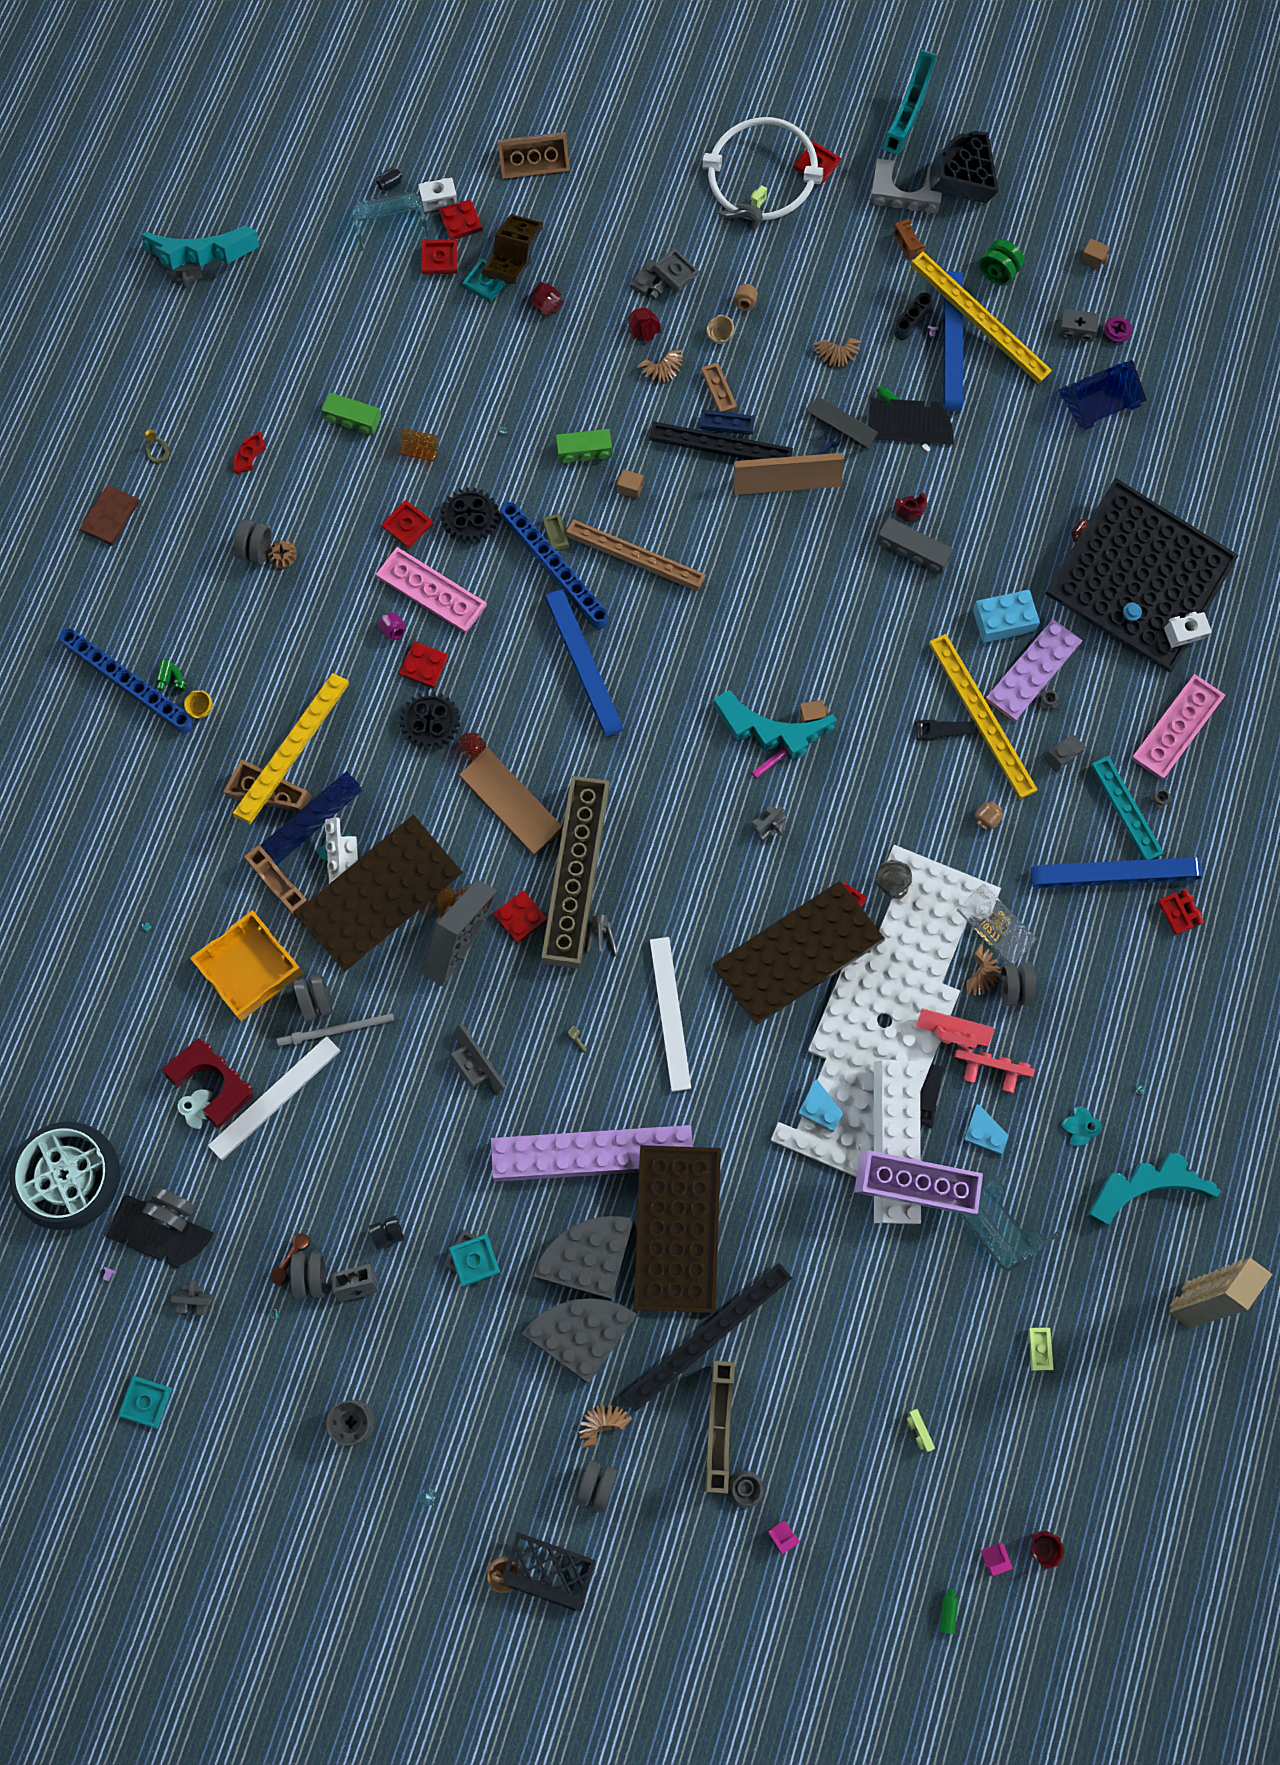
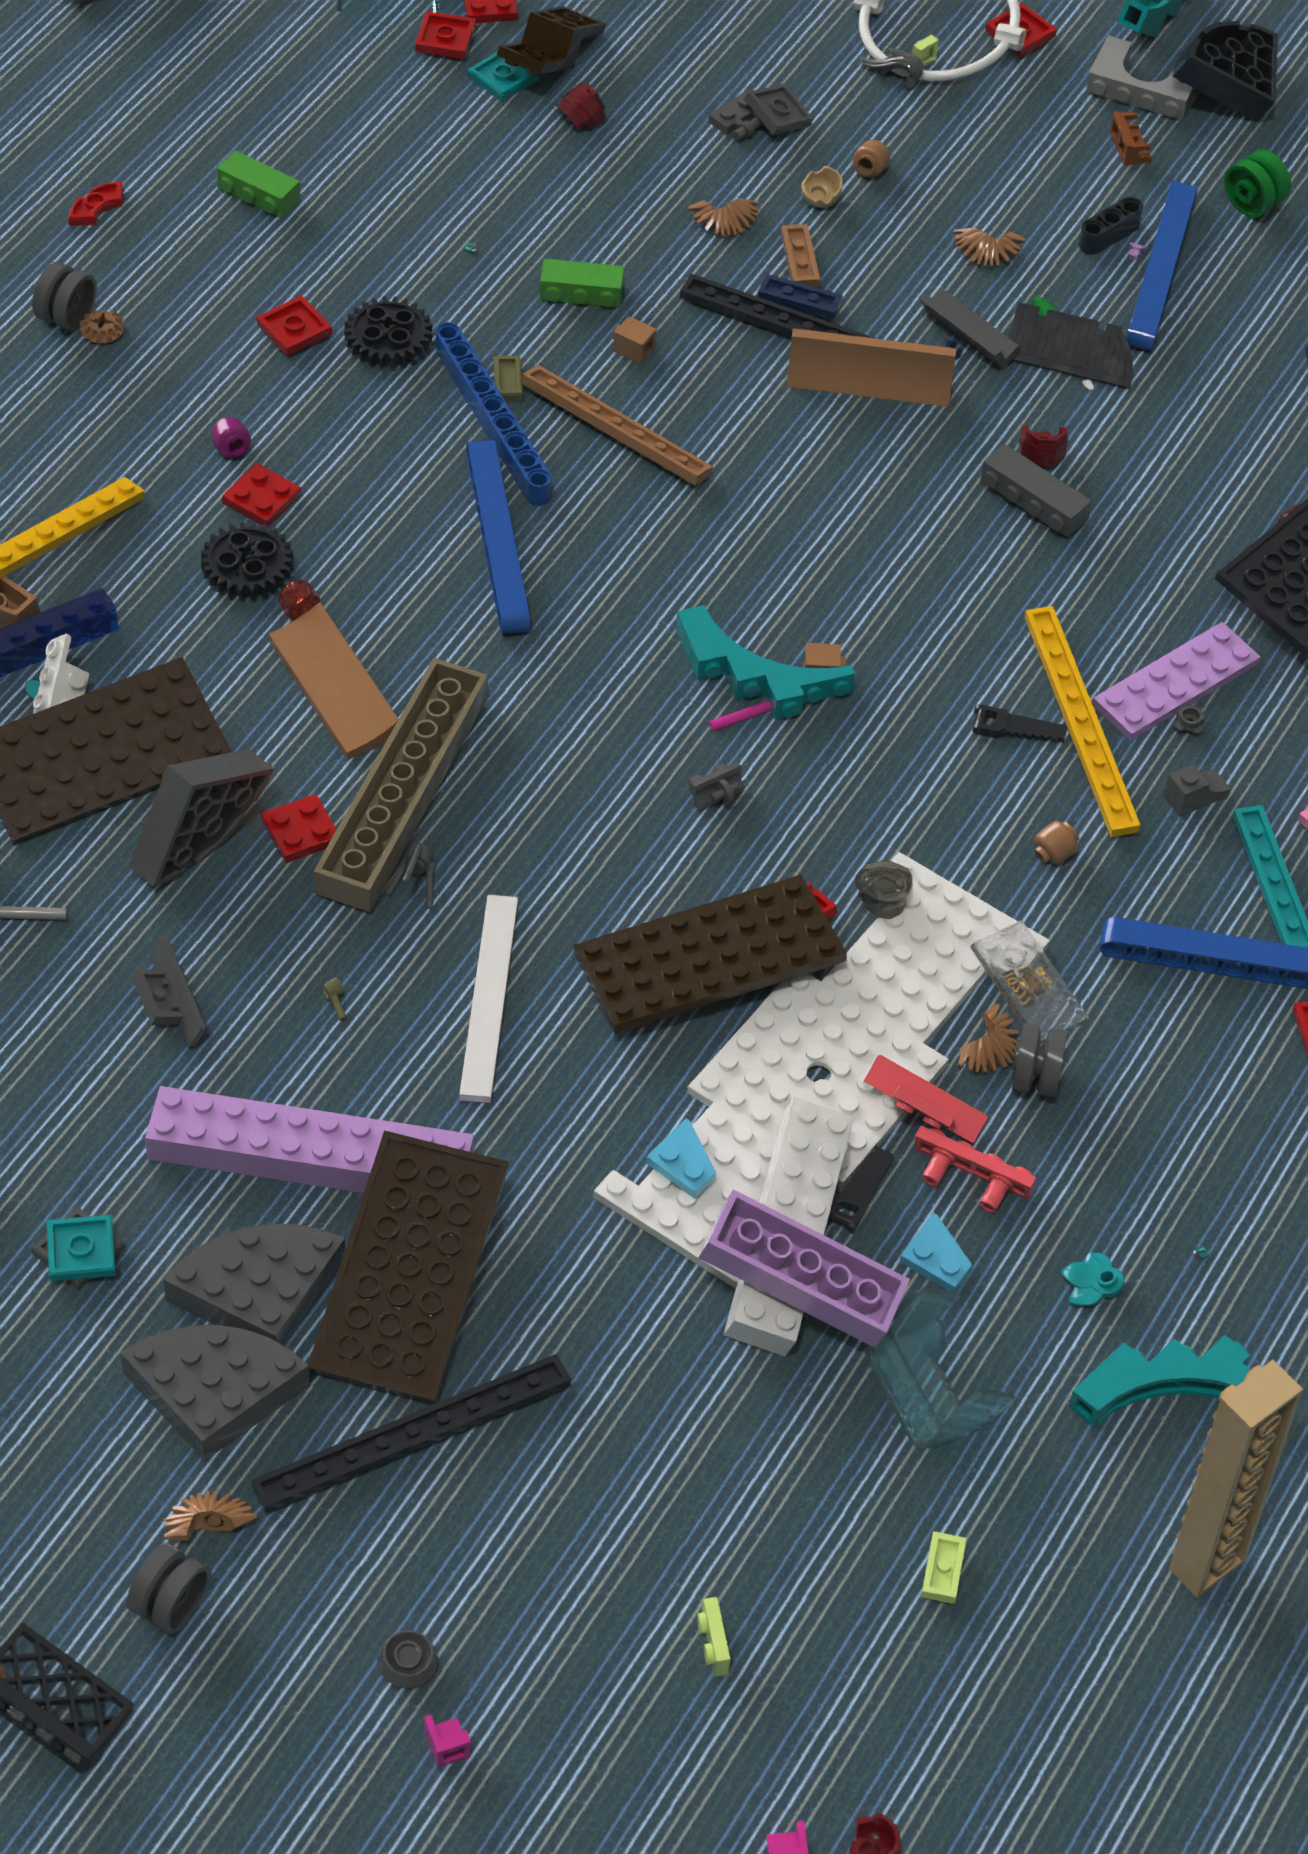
camera: 10 degrees right, 20 degrees down
bright pink plate [376,547,487,633] -> none
clear orange bracket [400,428,439,462] -> none
dark red hair [627,307,661,342] -> none
dark tan arch [705,1361,735,1493] -> none
yellow plate [910,252,1052,384] -> none
medium azure brick [973,589,1040,643] -> none

